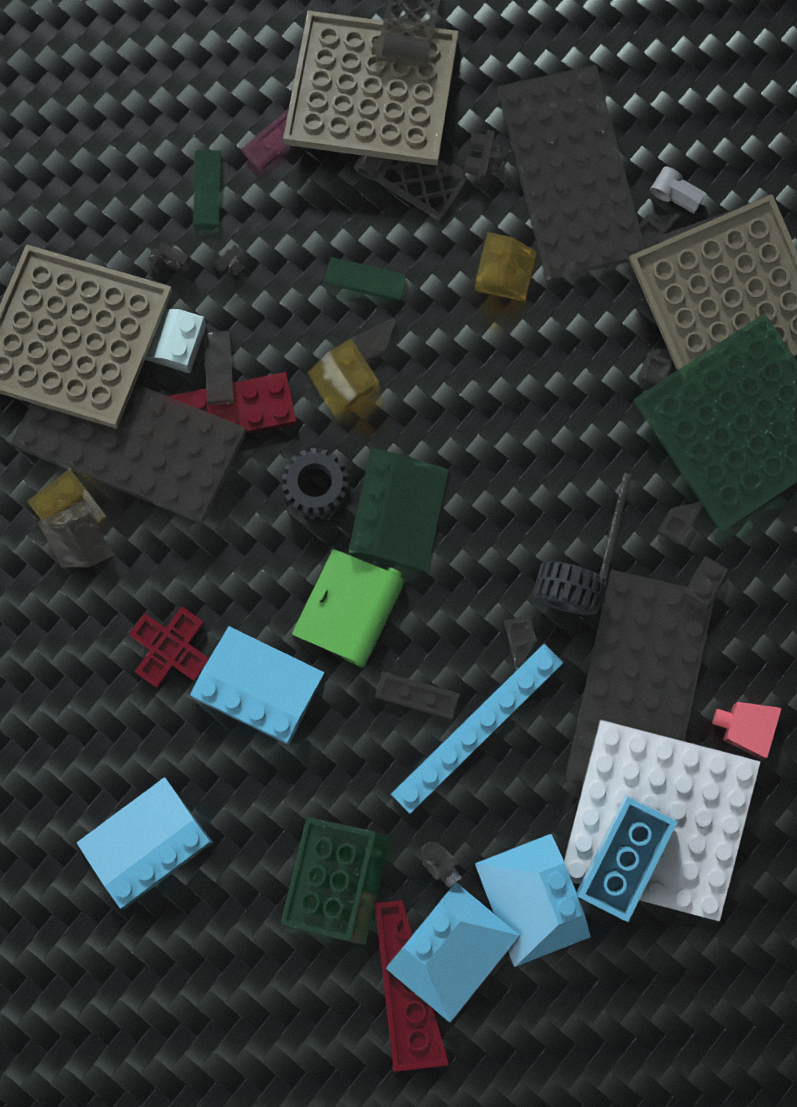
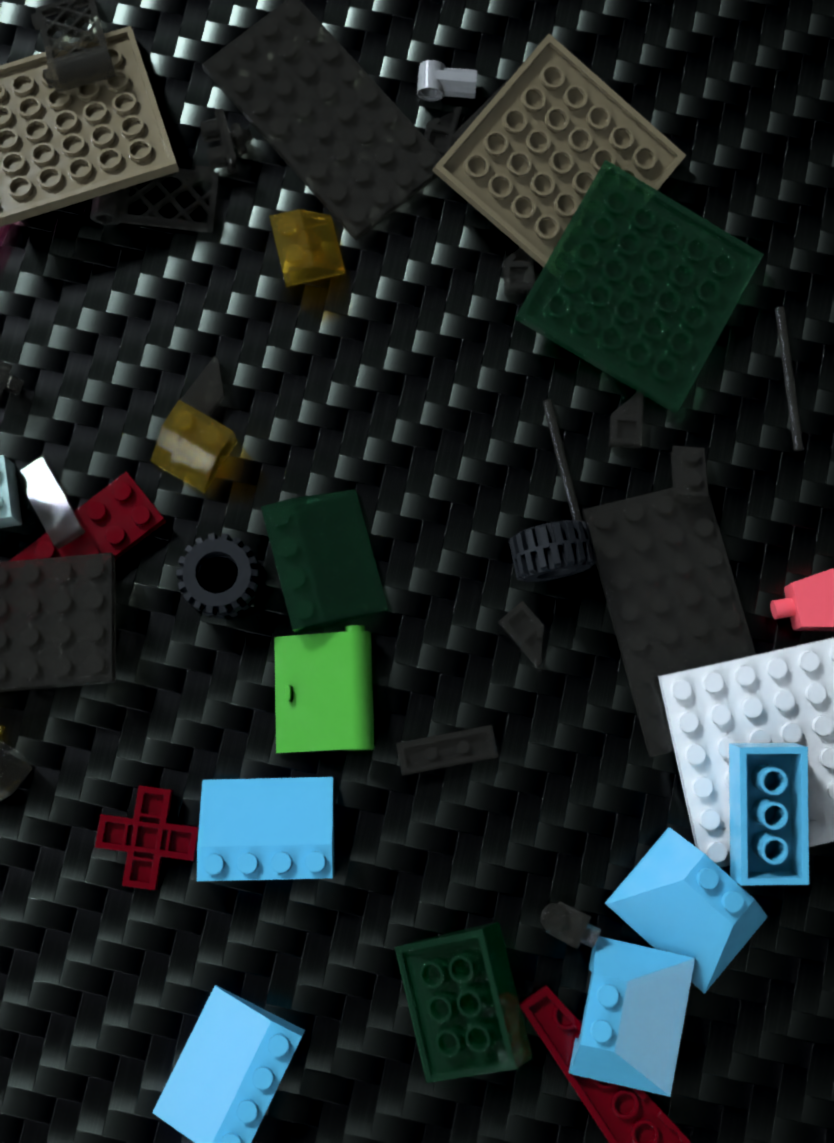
camera: 30 degrees left, 0 degrees up
clear green tile [324,257,406,301] -> none
medium azure plate [391,644,563,814] -> none

